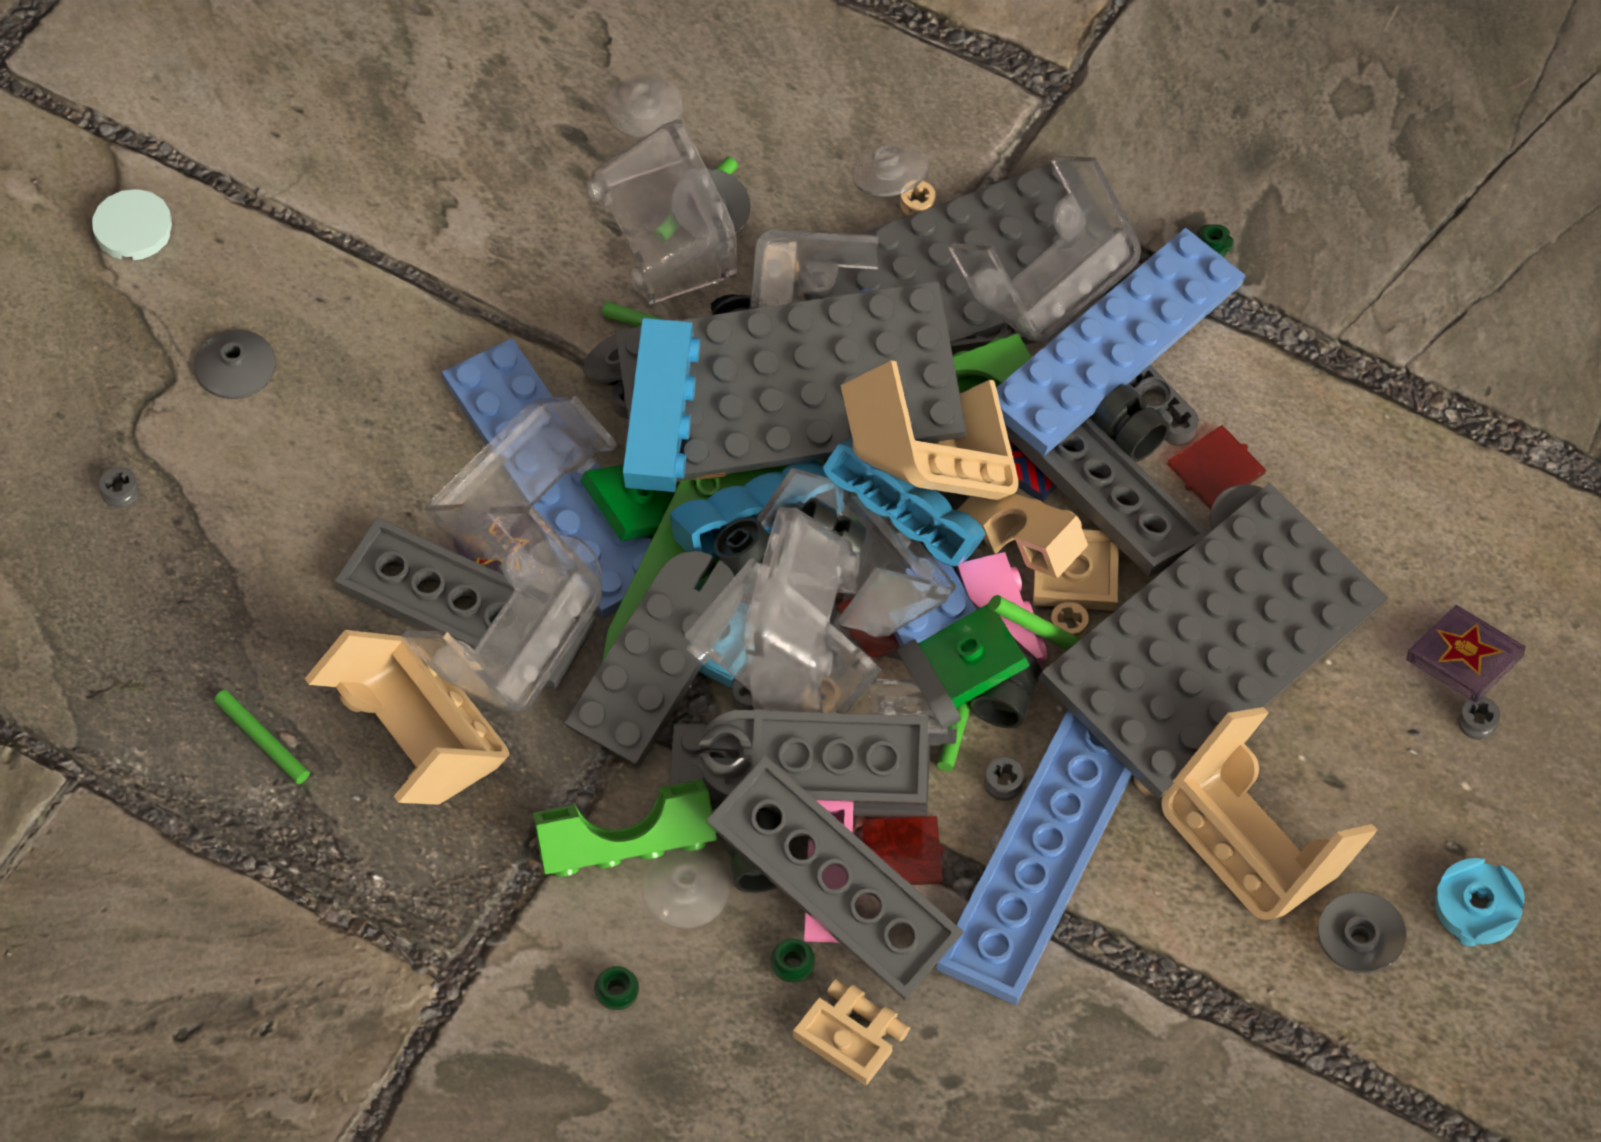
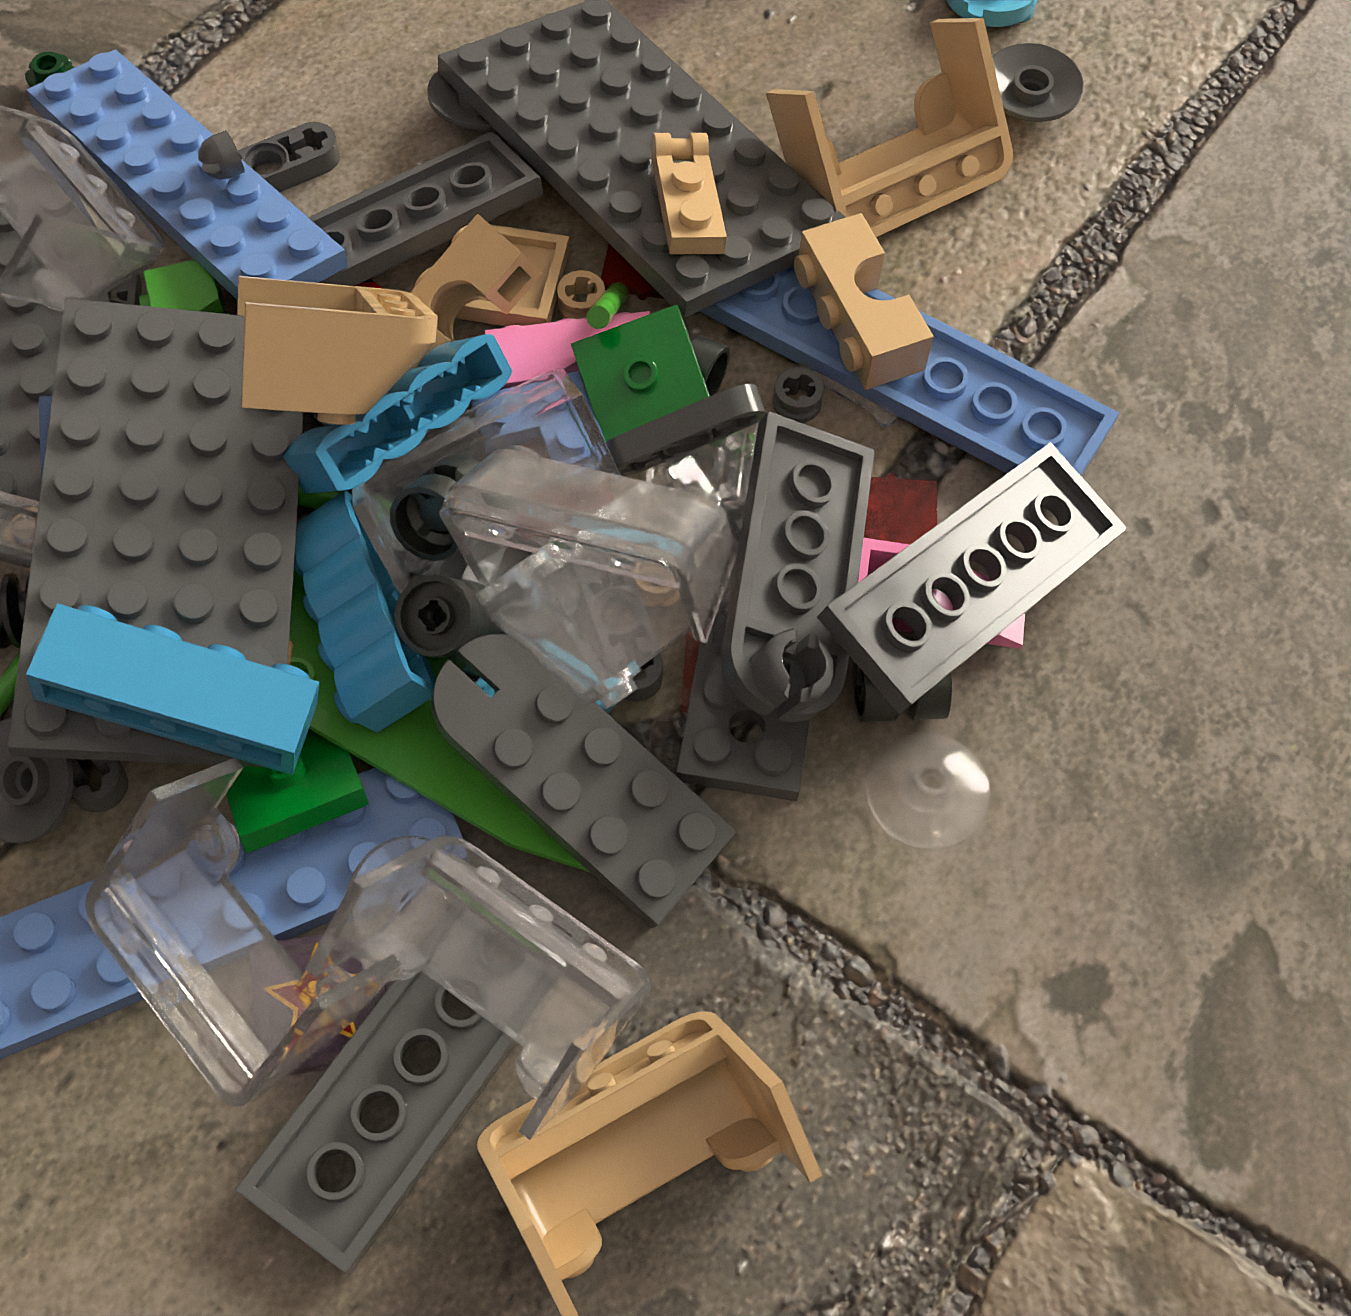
camera: 85 degrees left, 5 degrees up
bright green arch [532,779,717,877] -> none
dark green plate [595,966,639,1010] -> none
dark green plate [771,938,815,982] -> none
tan plate [793,979,910,1086] -> none
pearl dark grey wheel [1093,385,1170,462] -> none
clear red piece [1167,425,1266,510] -> none
none -> dark grey hinge [198,130,245,180]
none -> tan plate [651,133,727,254]
none -> tan arch [794,213,934,390]

